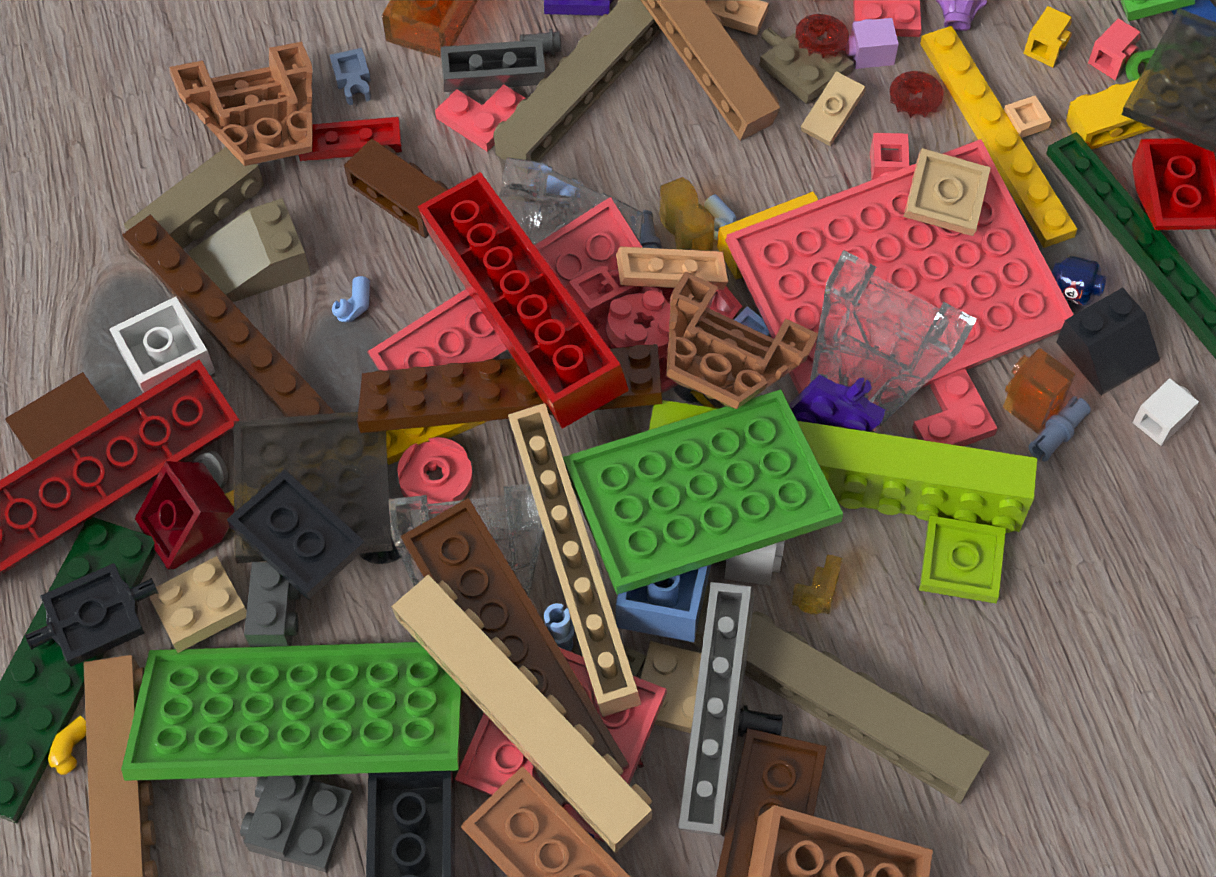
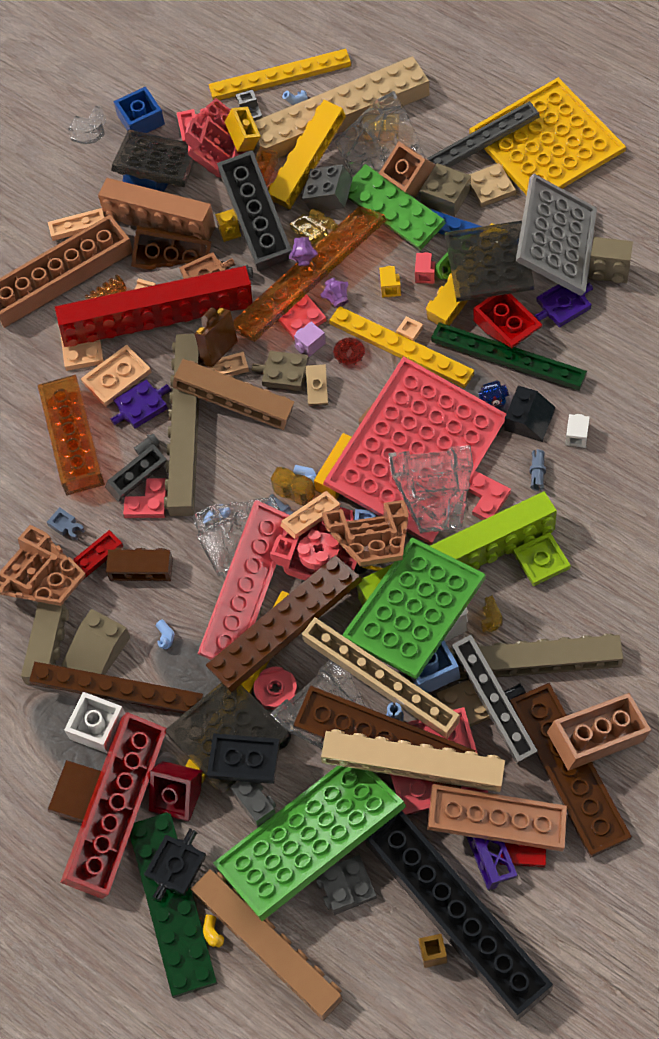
camera: 30 degrees left, 0 degrees up
tan plate [149,556,247,653] -> none
red brick [417,172,629,429] -> none
dark purple plate [789,374,886,432] -> none
clear red gear [795,14,849,59] -> none
coral brick [870,133,909,180] -> none
tan plate [903,148,991,236] -> none
clear orange brick [1003,347,1076,434] -> none

